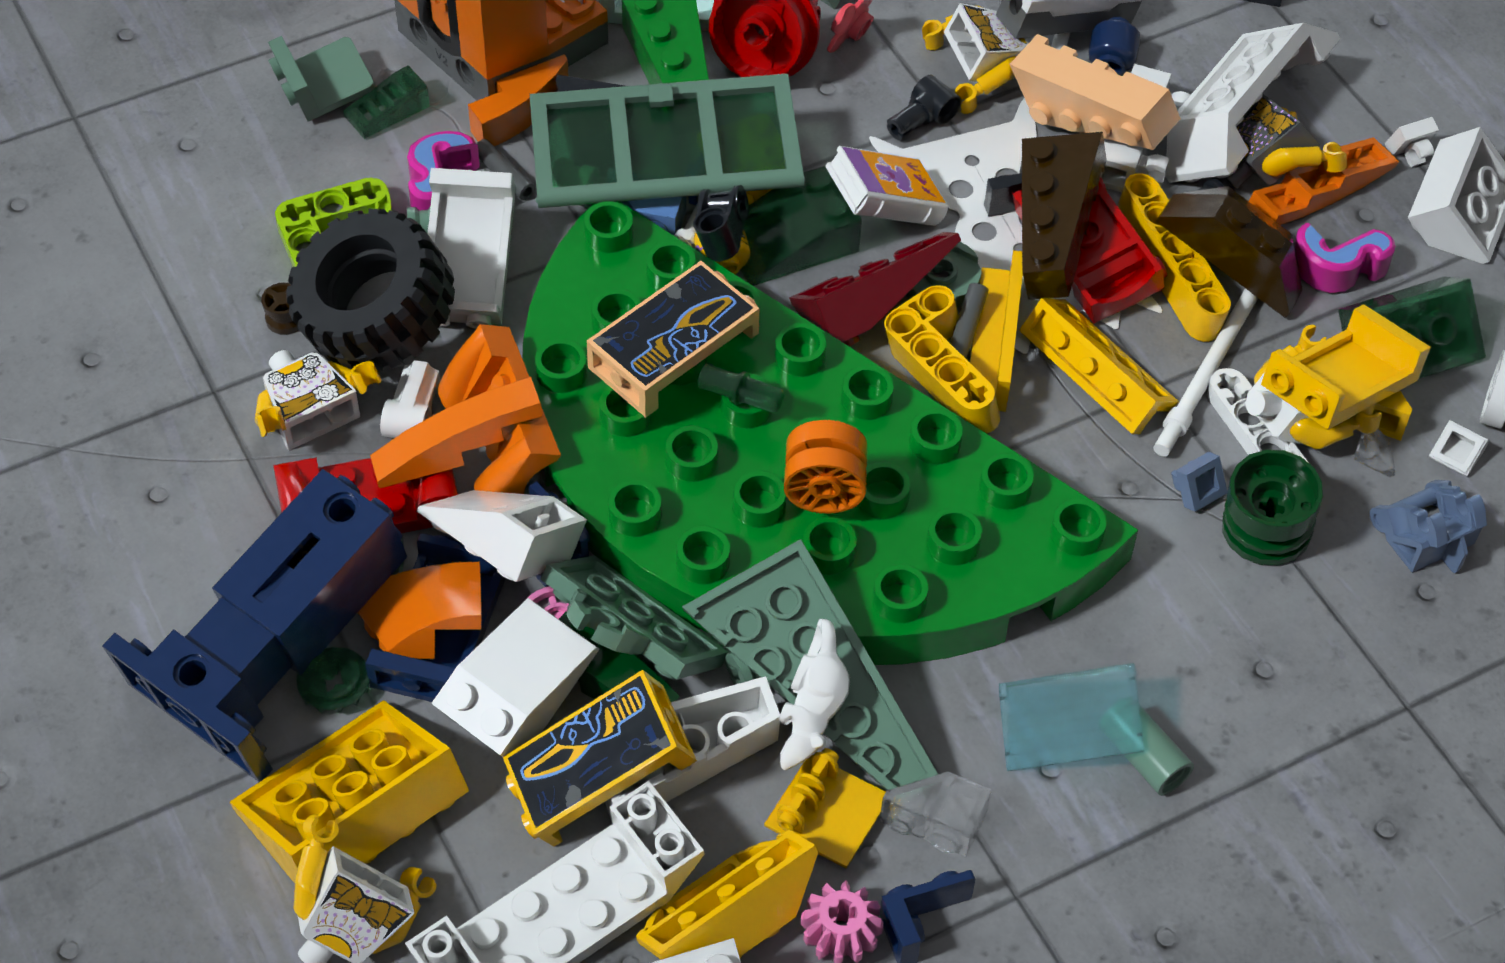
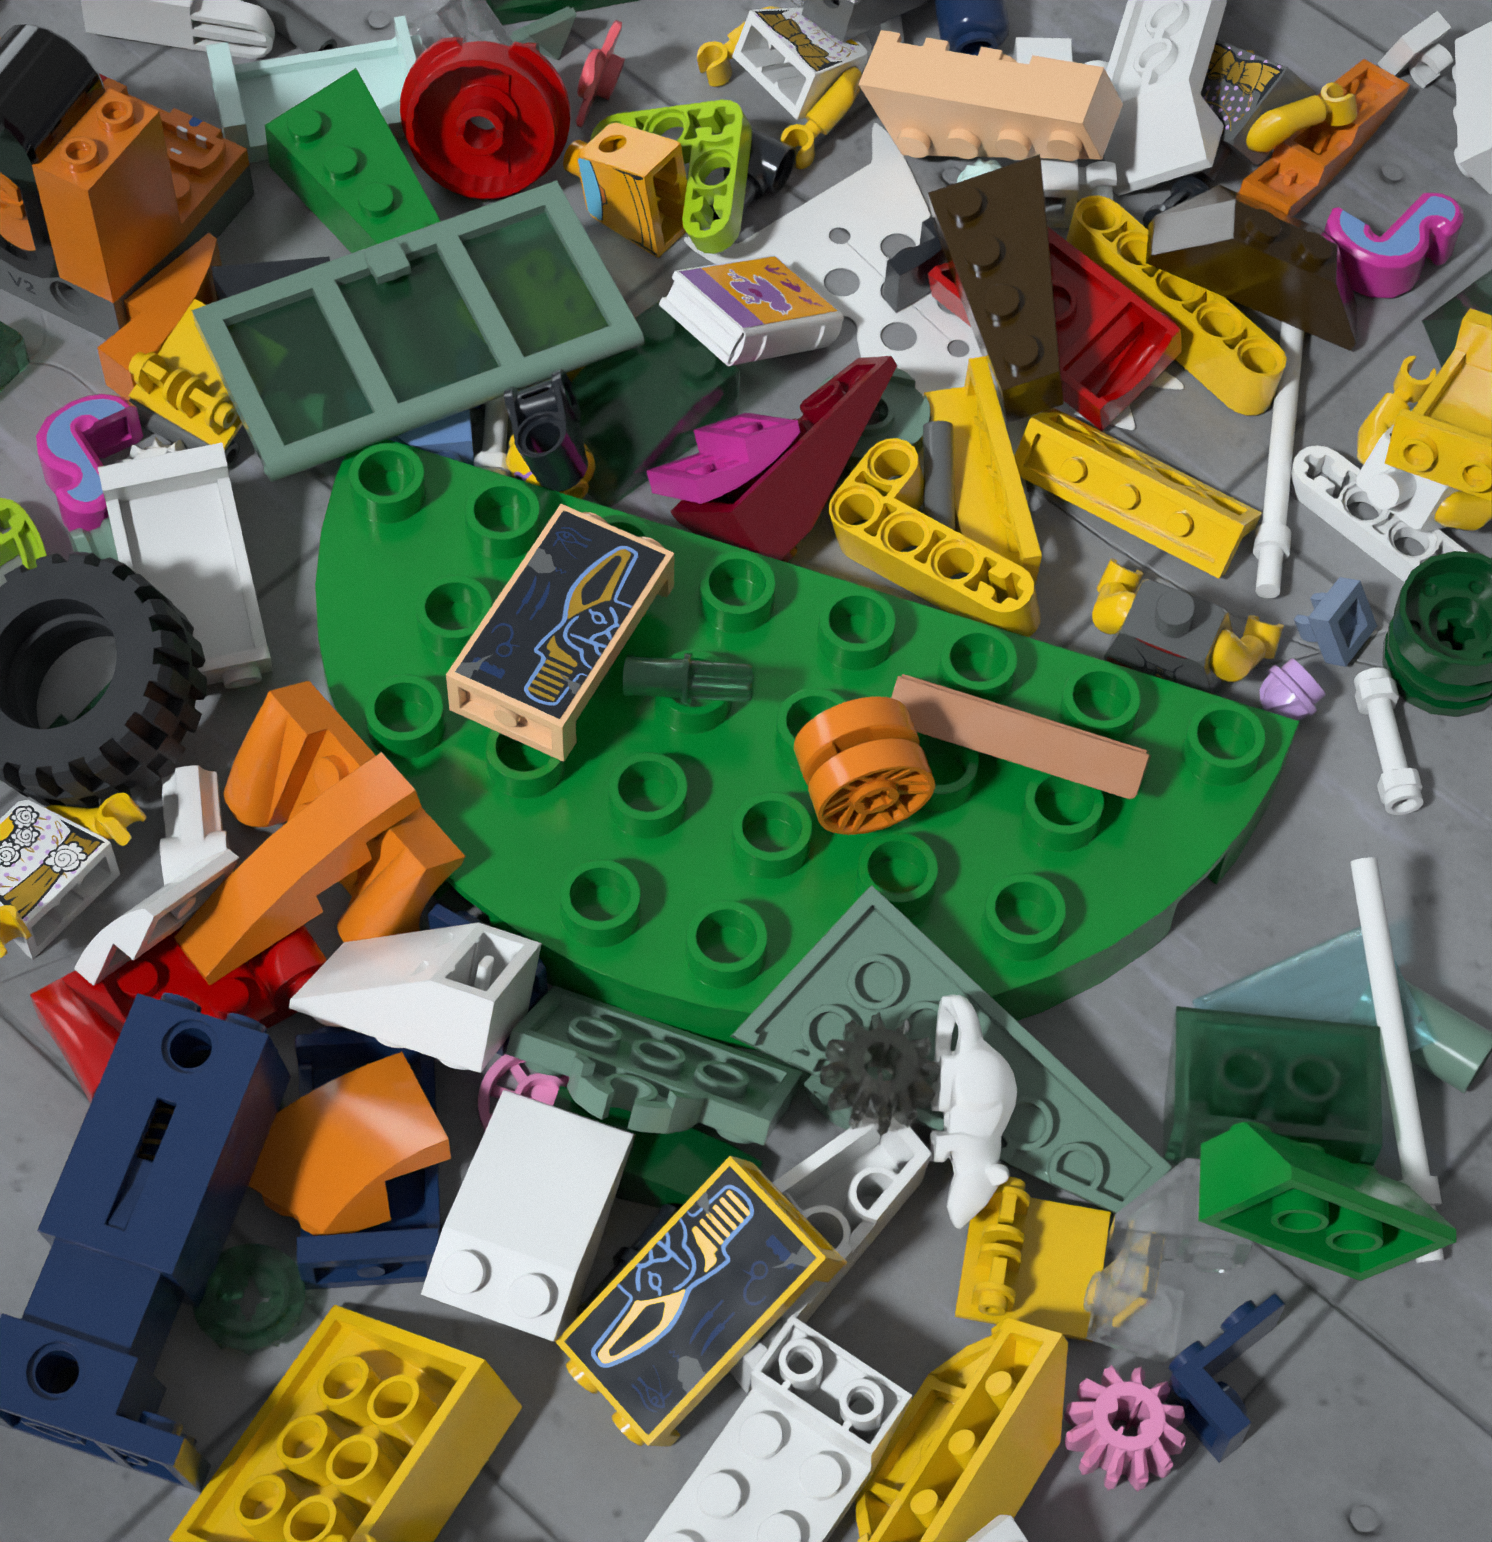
camera: 20 degrees left, 5 degrees up
none -> white slope [74,849,239,986]
none -> yellow hinge [128,299,290,452]
none -> light orange torso [563,122,687,258]
none -> lime beam [590,100,752,254]
none -> dark pink slope [646,413,800,504]
none -> clear smoke gear [820,1012,940,1136]
none -> nougat slope [891,674,1152,799]
none -> clear bracket [1084,1231,1185,1364]
none -> torso [1092,558,1284,695]
none -> clear green slope [1163,1006,1383,1168]
none -> green slope [1198,1122,1456,1281]
none -> lavender plate [1259,658,1326,721]
none -> white bar [1350,857,1444,1264]
none -> white bar [1354,667,1423,815]

